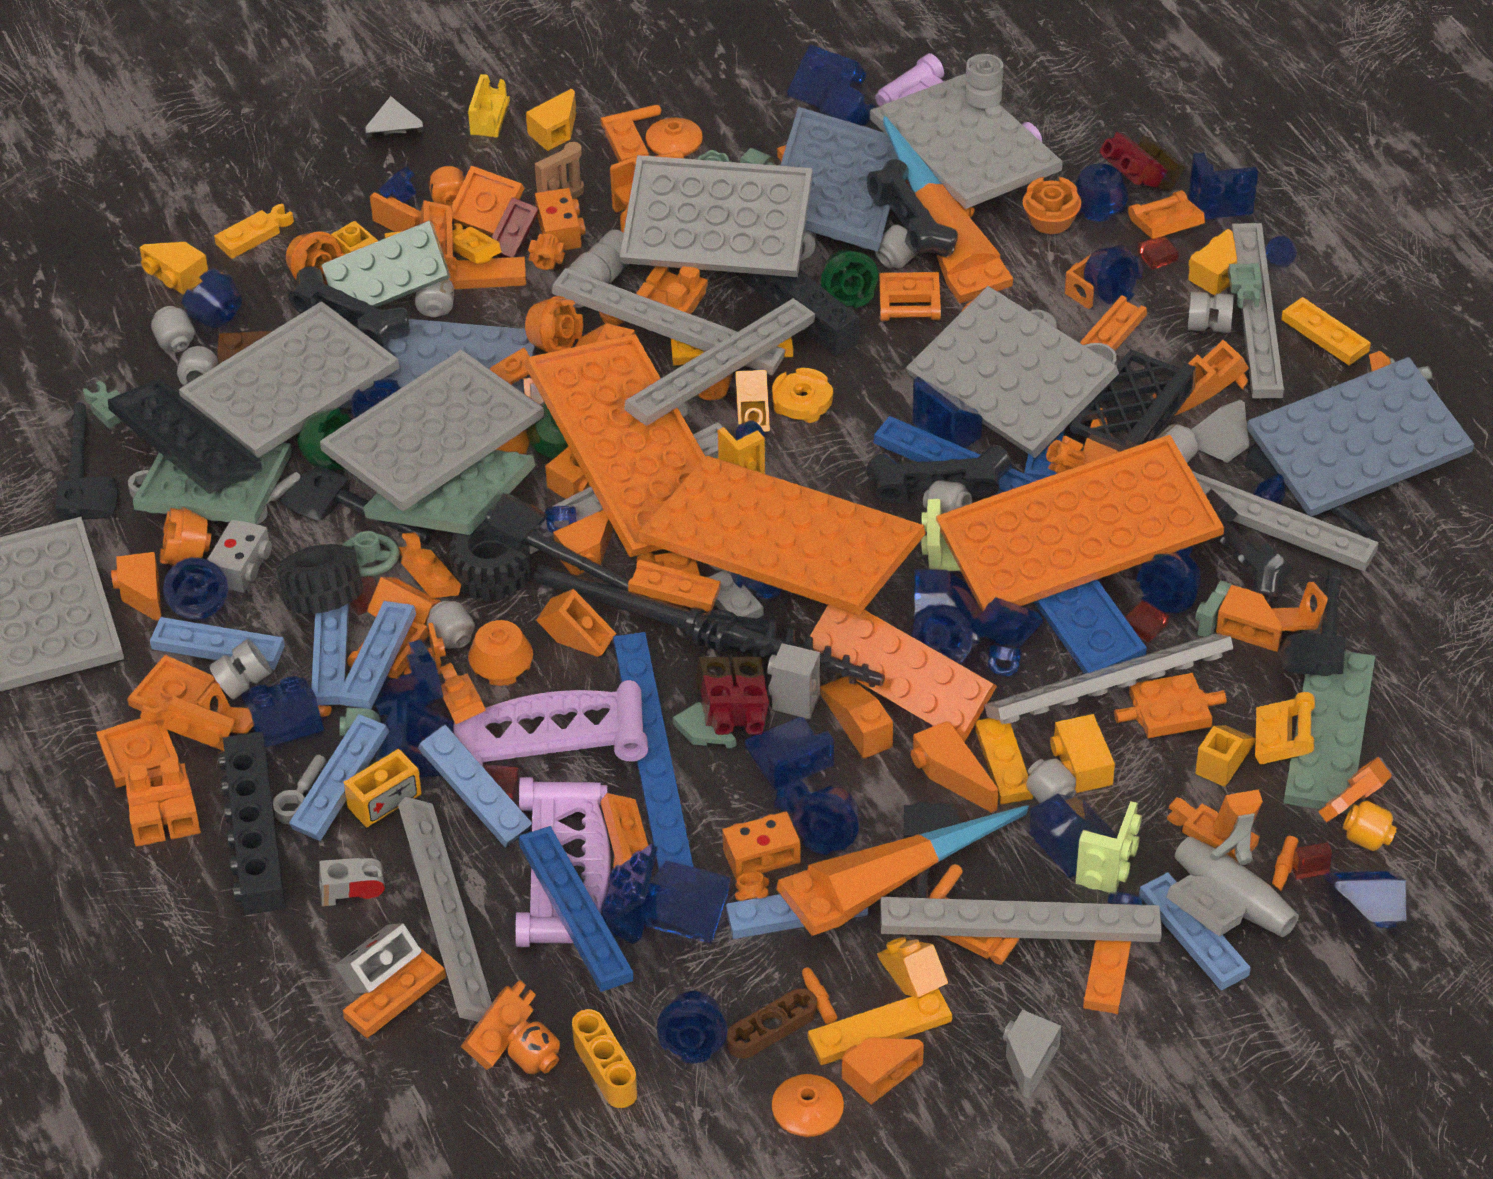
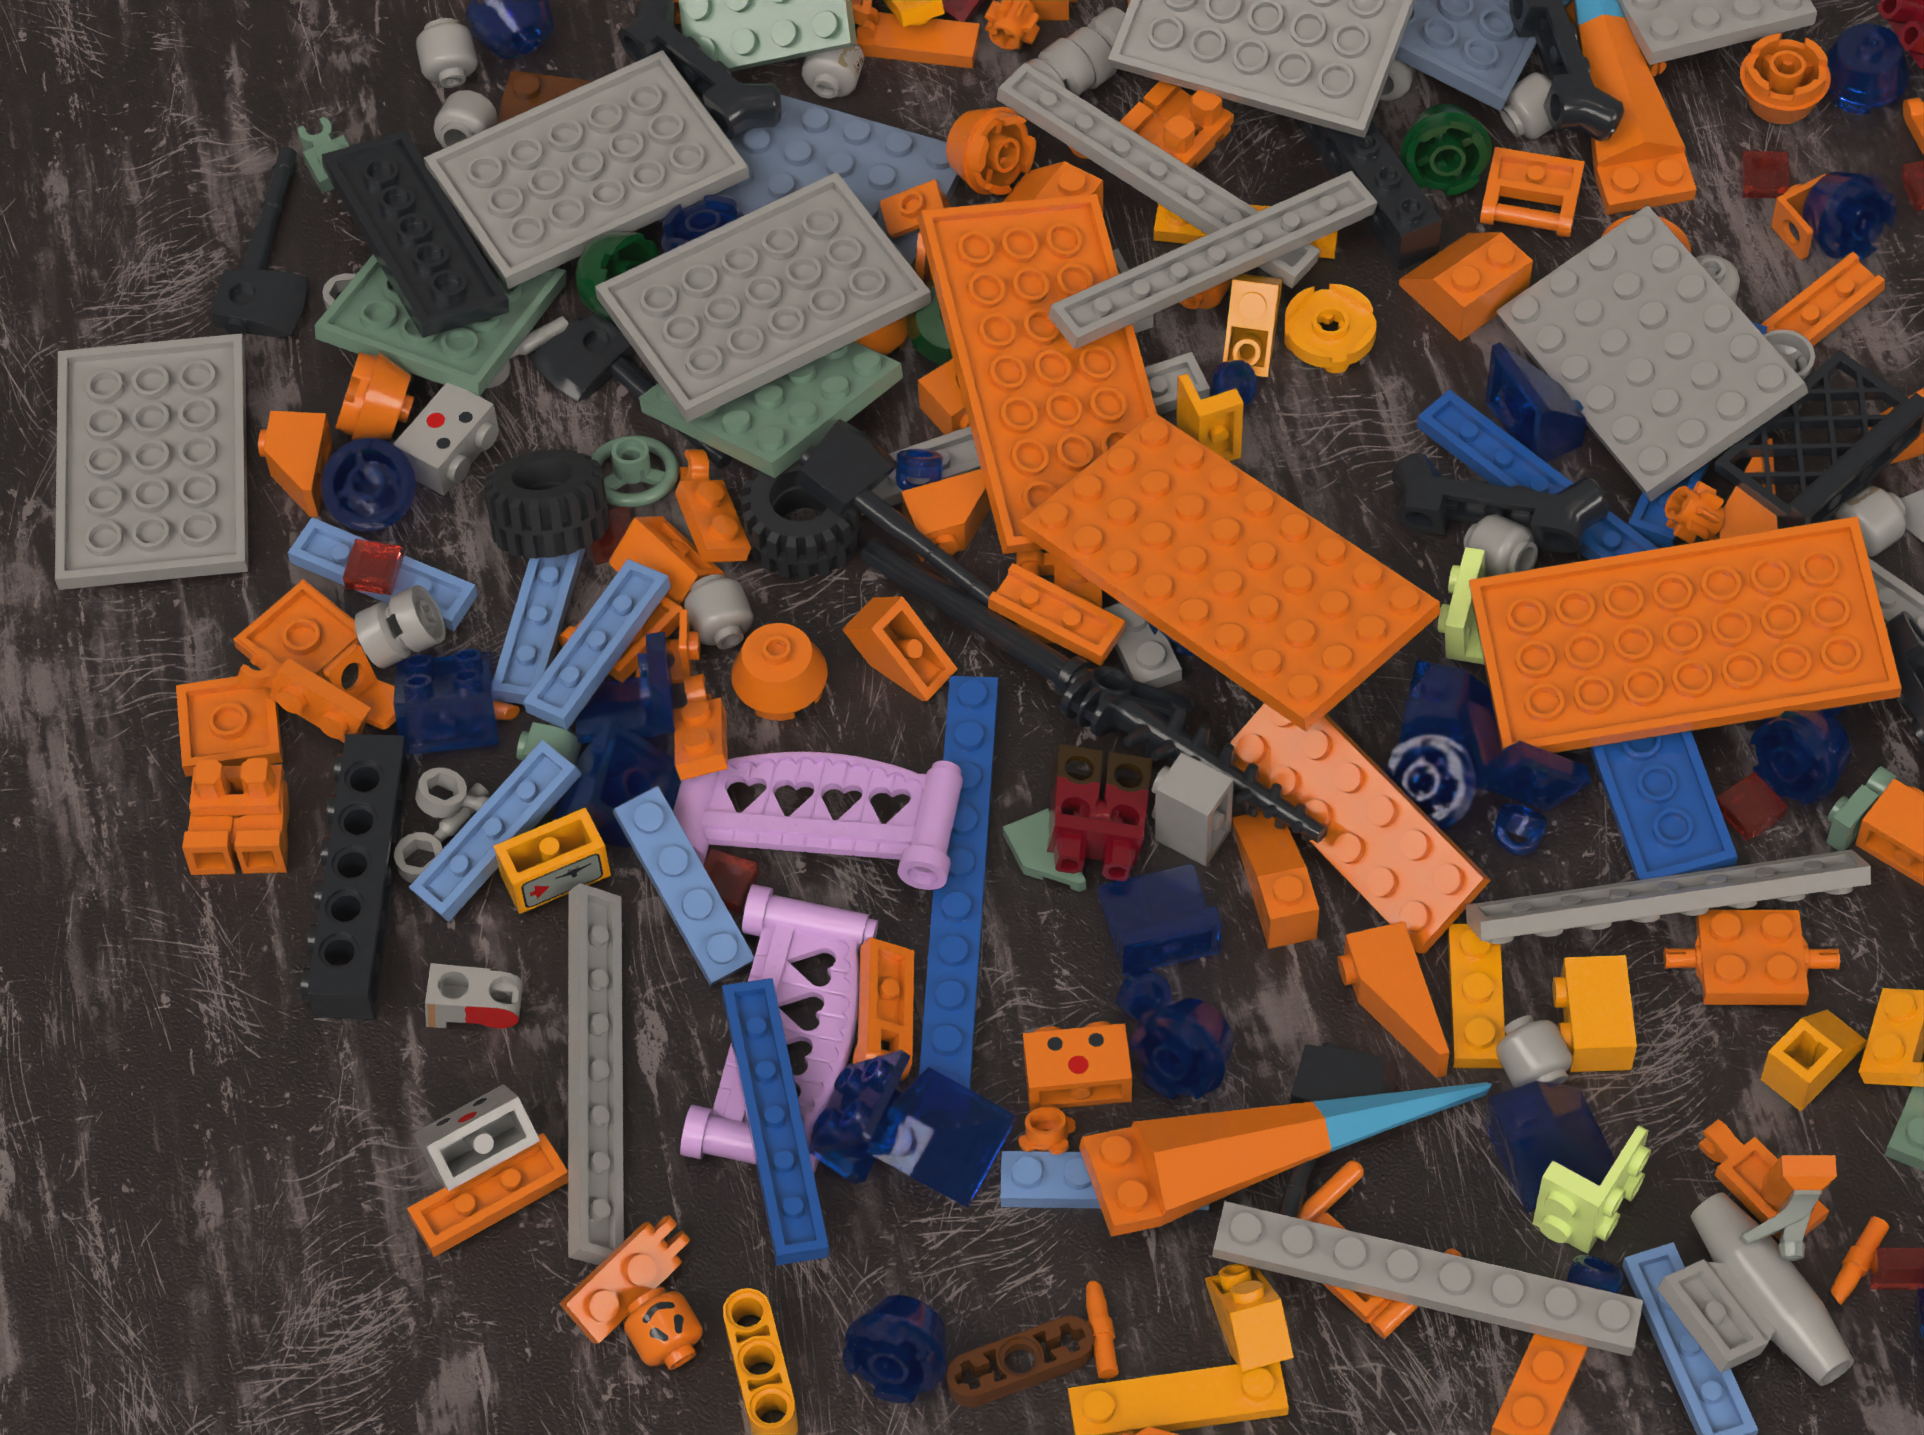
camera: 15 degrees right, 10 degrees up
none -> clear red tile [343,539,404,595]
none -> light grey piece [415,767,490,818]
none -> orange slope [1399,232,1533,341]
none -> clear red tile [1740,151,1790,199]

